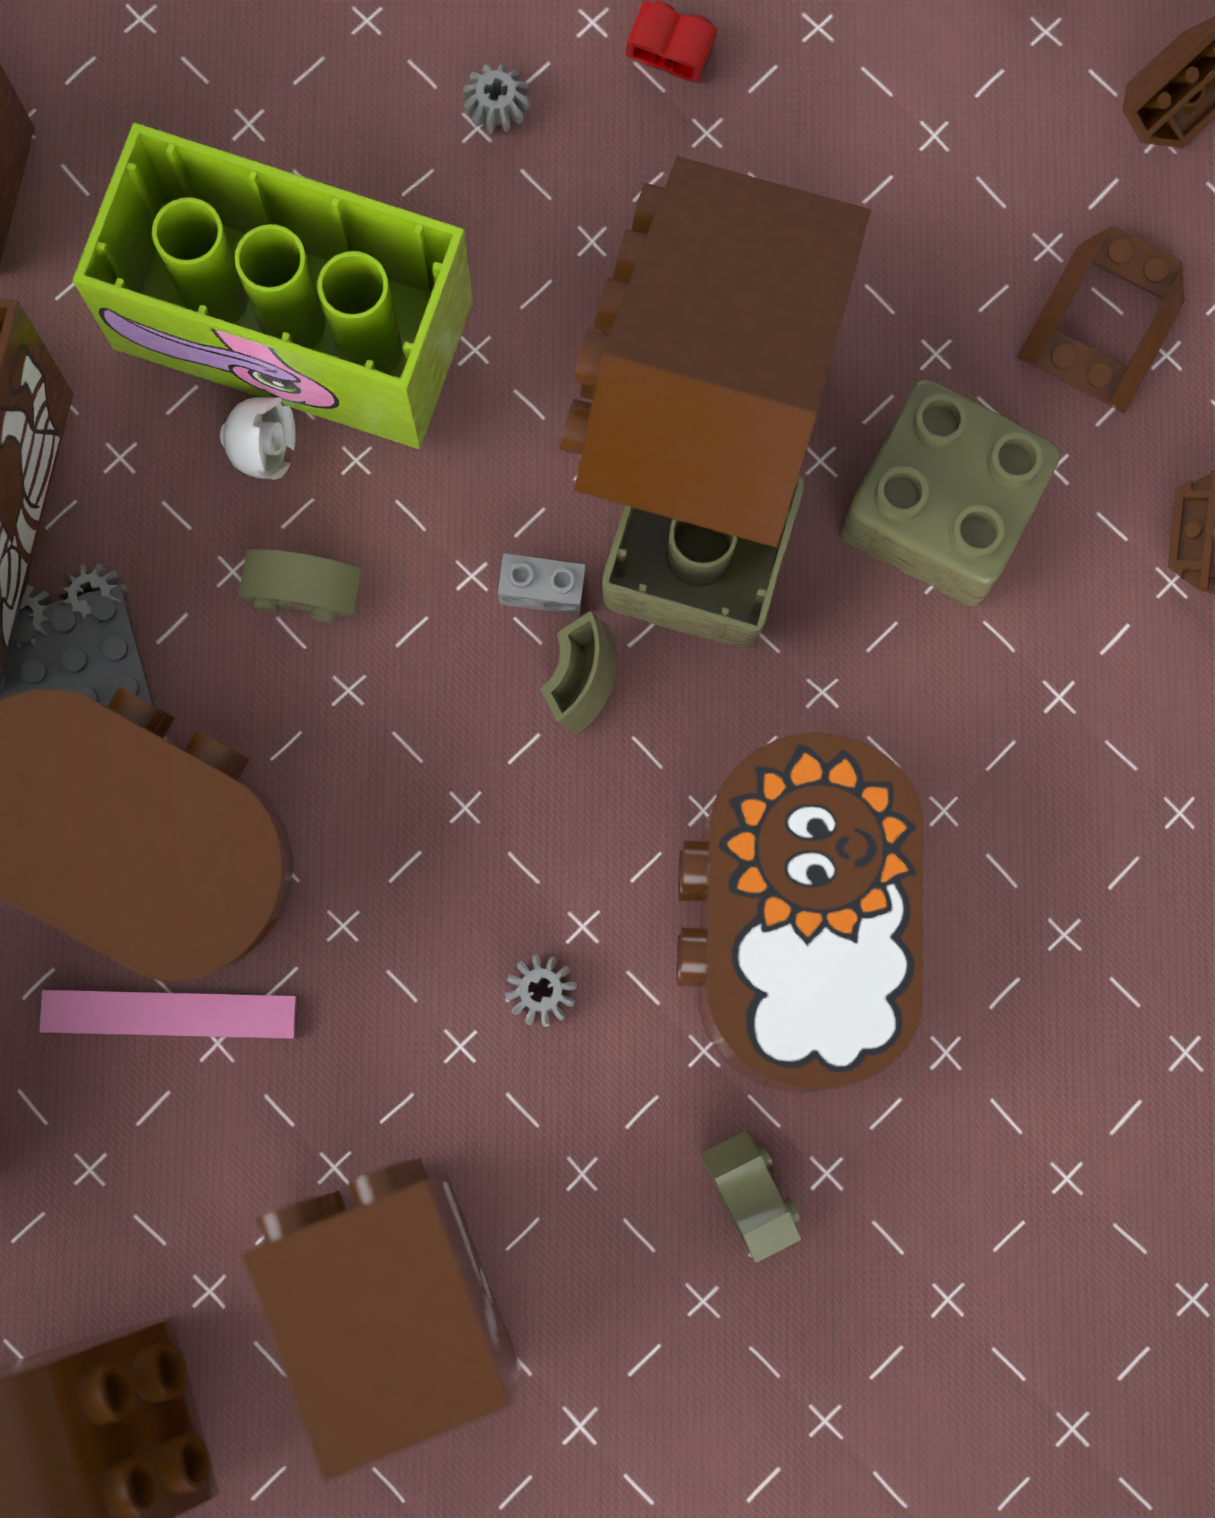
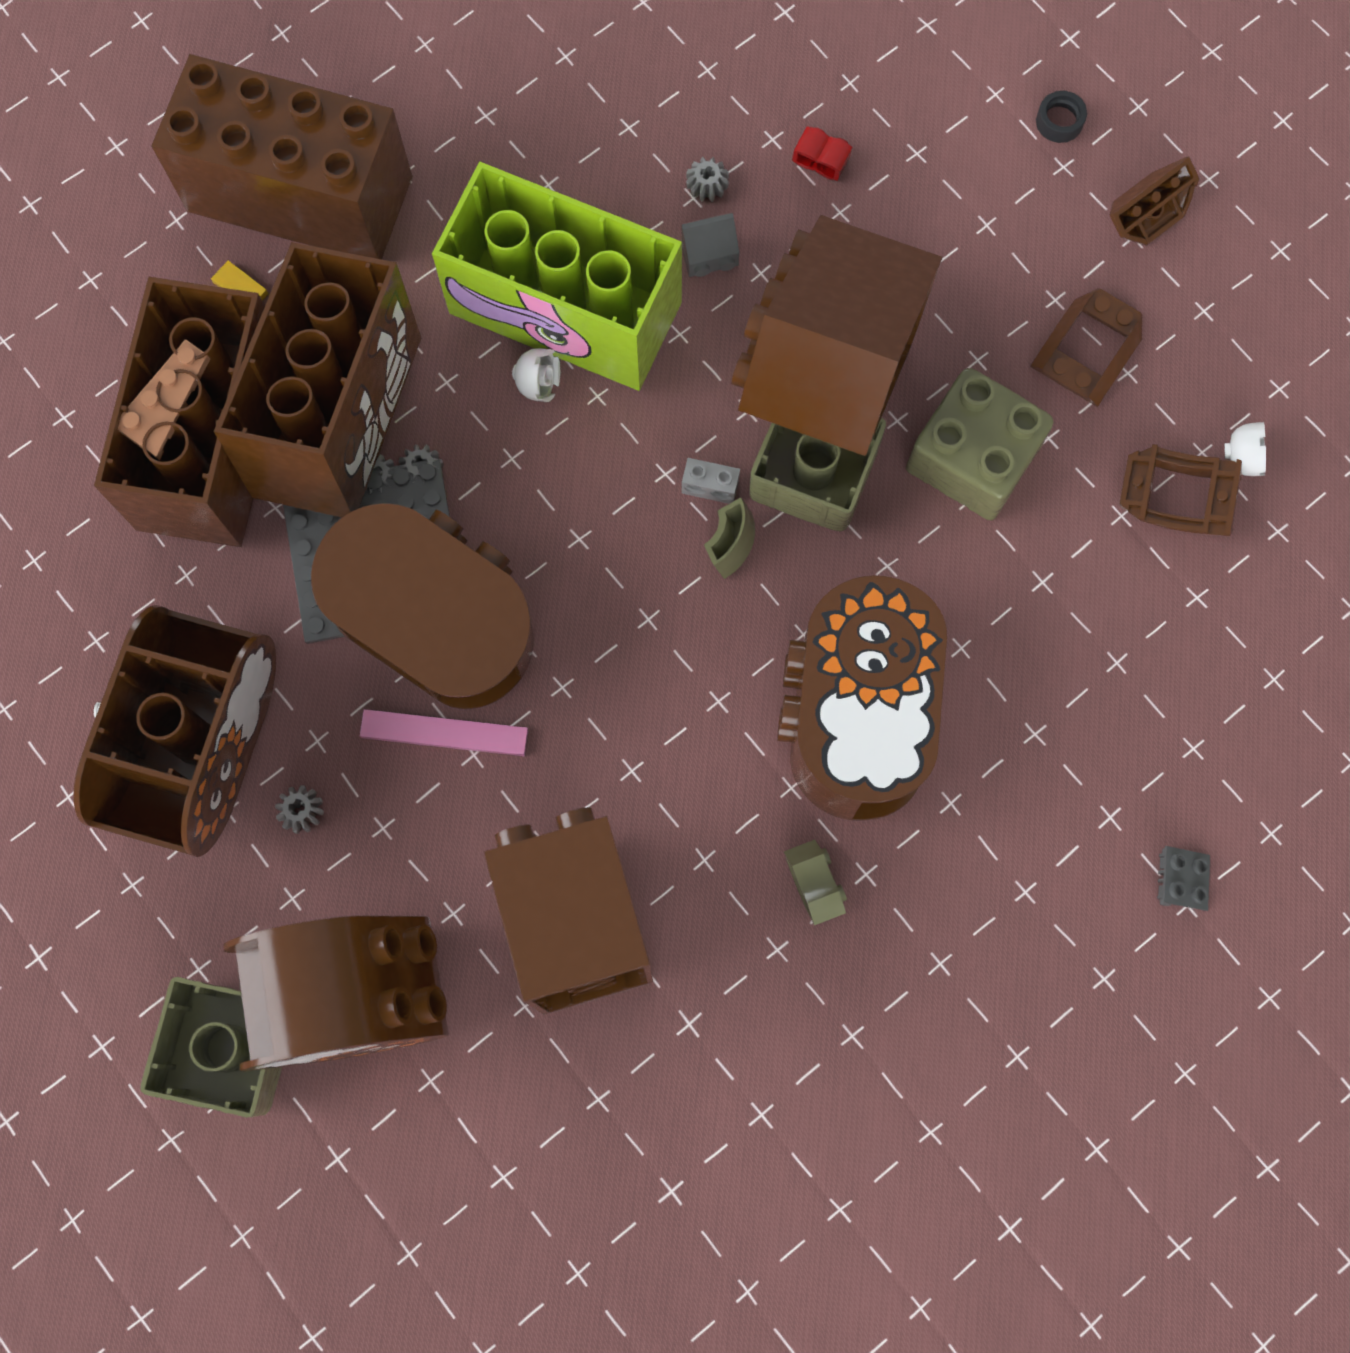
camera: 10 degrees right, 5 degrees down
olive brick [238,549,362,623] -> none
light grey gear [505,955,577,1027] -> none
none -> dark grey slope [681,213,740,277]

